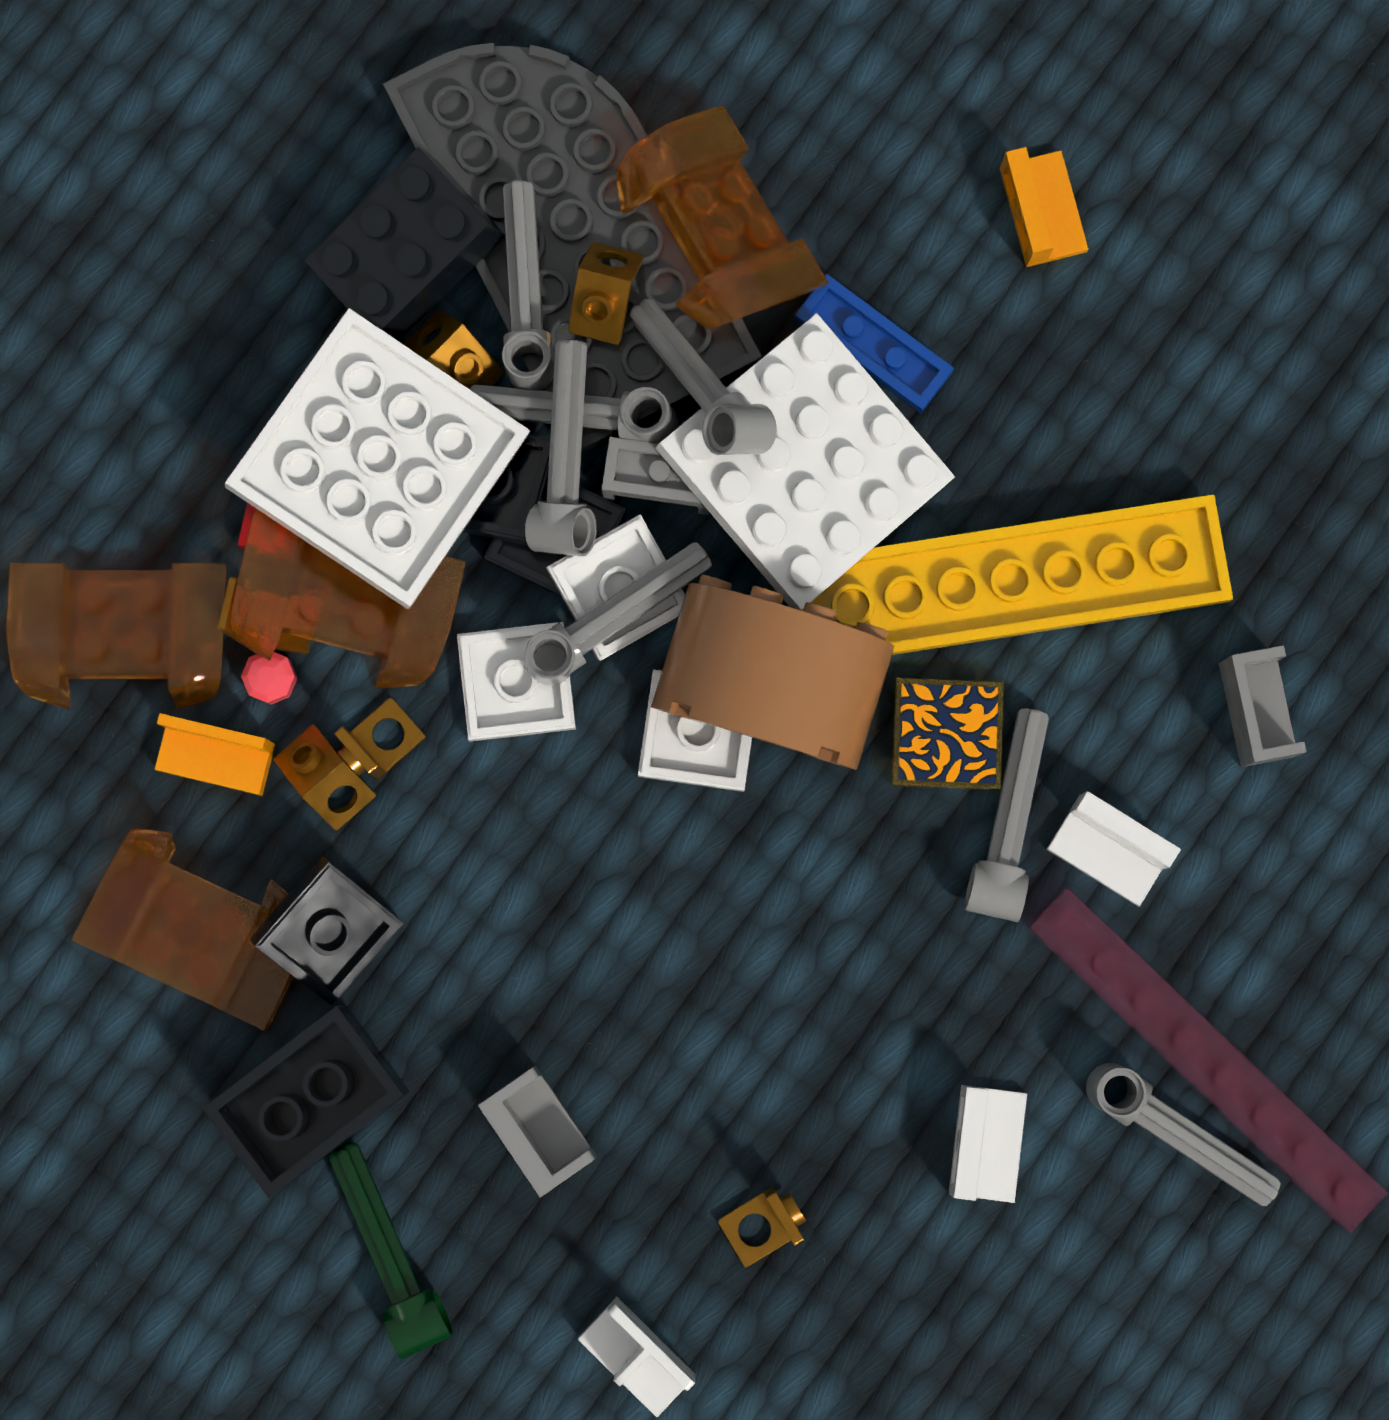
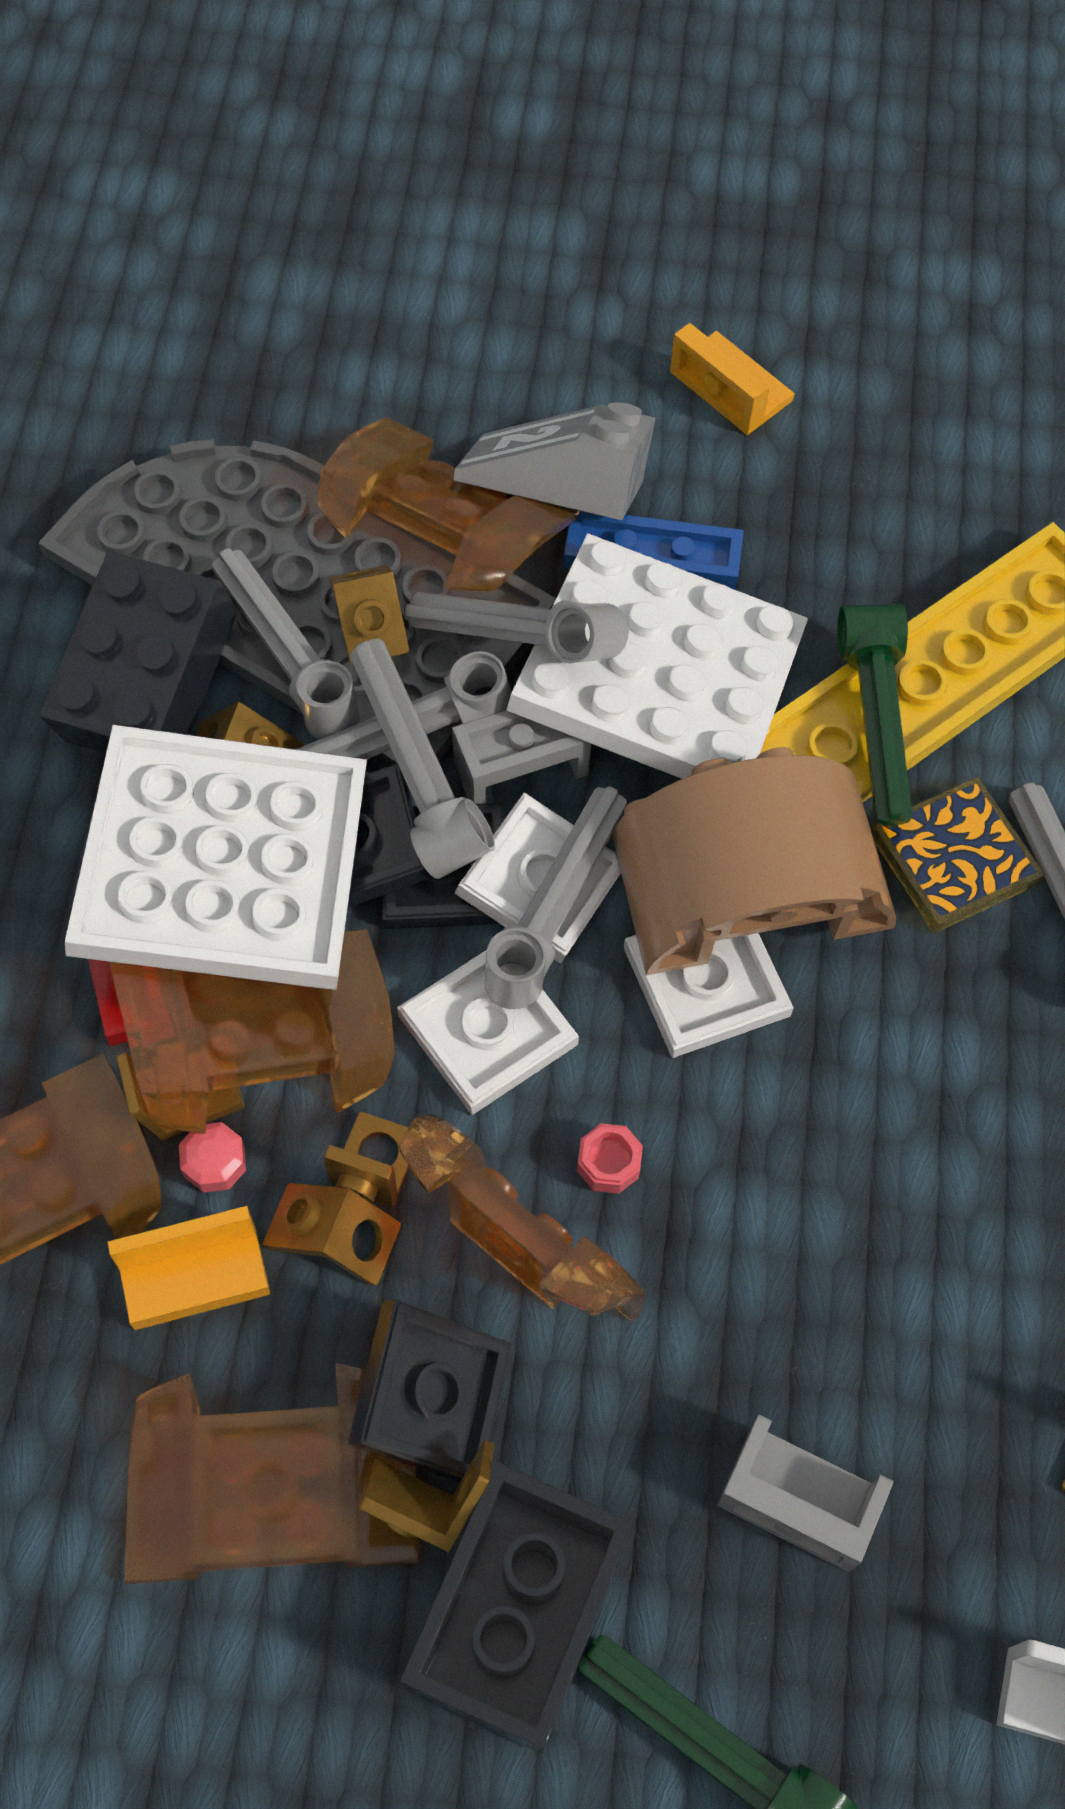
camera: 30 degrees left, 20 degrees down
none -> pearl gold bracket [359,1440,495,1552]
none -> clear orange piece [399,1114,645,1322]
none -> light grey slope [453,402,655,520]
none -> coral tile [577,1123,643,1194]
none -> dark green axle [837,604,912,828]

